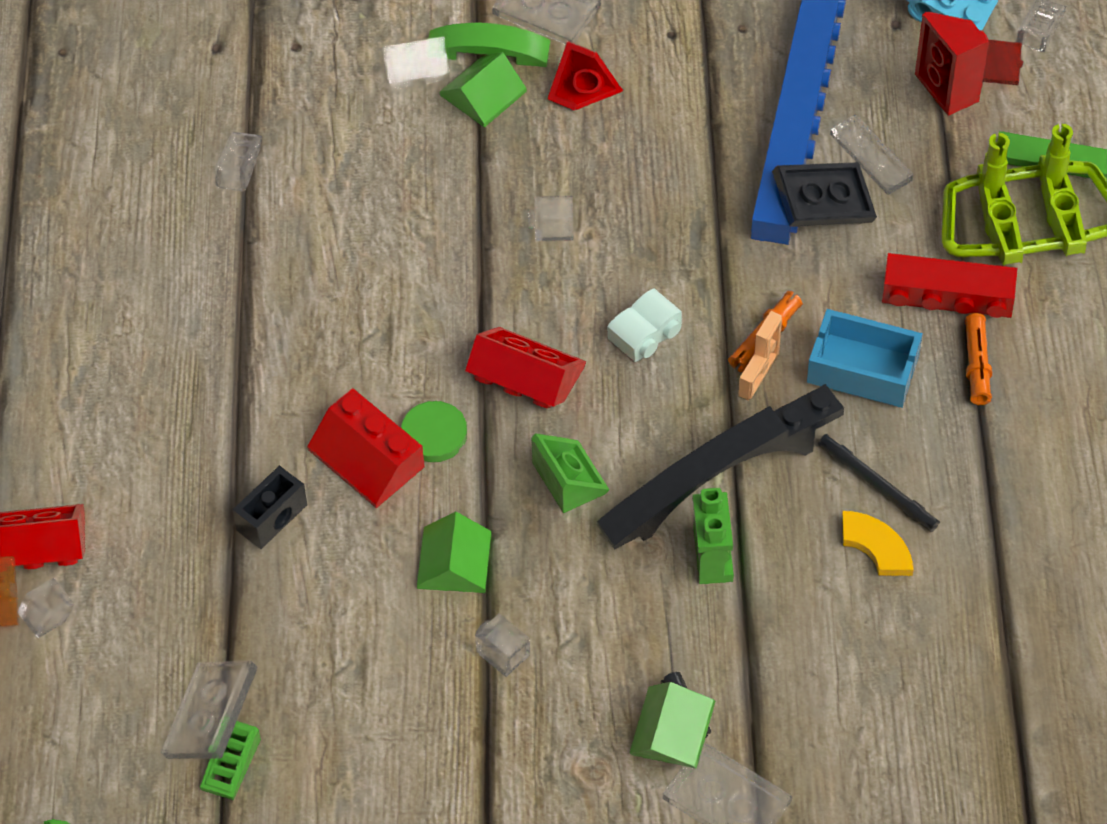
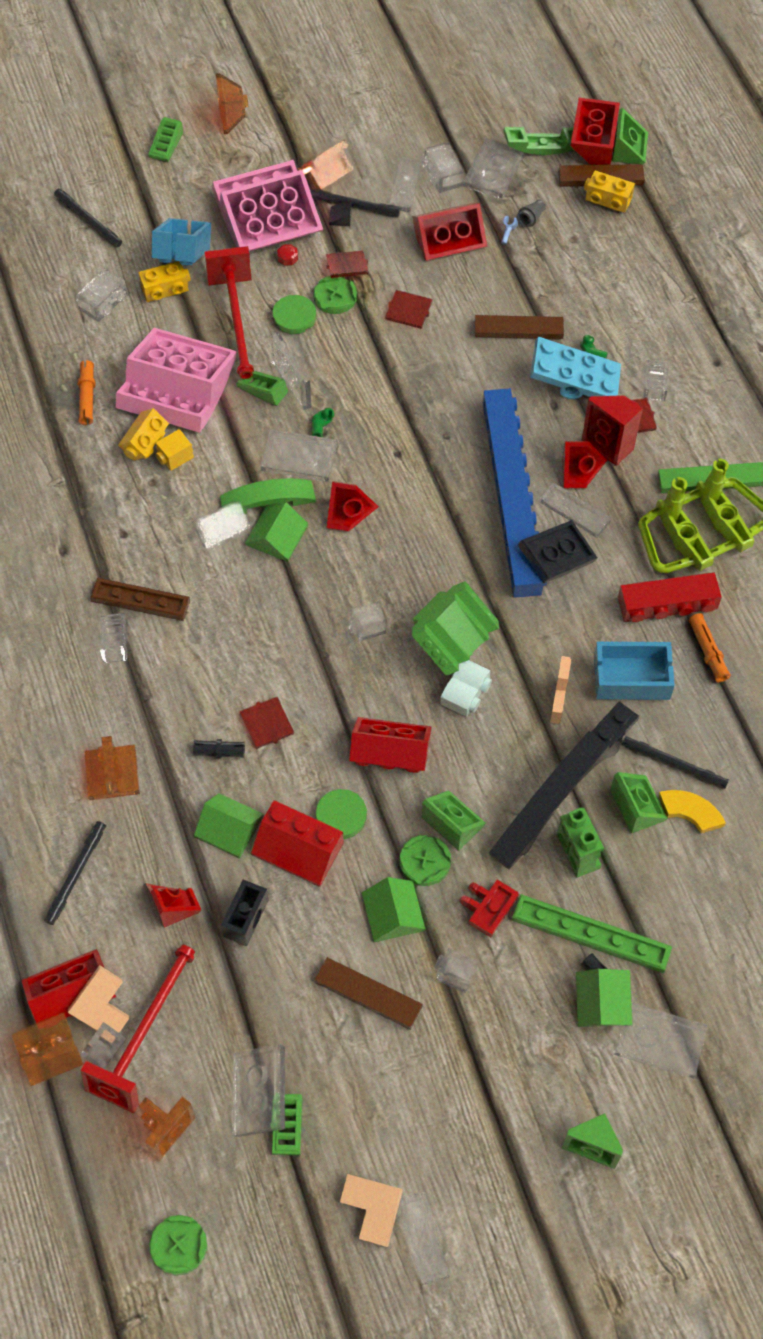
camera: 20 degrees left, 5 degrees up
orange pin [728,291,803,372] -> none
none -> black piece [44,821,106,925]
none -> light nougat tile [68,965,129,1041]
none -> red tile [80,945,195,1114]
none -> clear orange bracket [85,736,140,801]
none -> reddish brown tile [90,577,190,621]
none -> clear orange bracket [138,1097,196,1162]
none -> red slope [145,883,202,928]
none -> black pin [193,739,245,759]
none -> bright green slope [194,793,264,858]
none -> clear red piece [239,697,294,749]
none -> reddish brown tile [315,957,423,1030]
none -> bright green tile [400,835,451,886]
none -> bright green slope [412,581,499,675]
none -> red hinge [459,879,519,938]
none -> bright green tile [512,894,672,973]
none -> red slope [562,441,608,488]
none -> bright green slope [610,772,668,833]

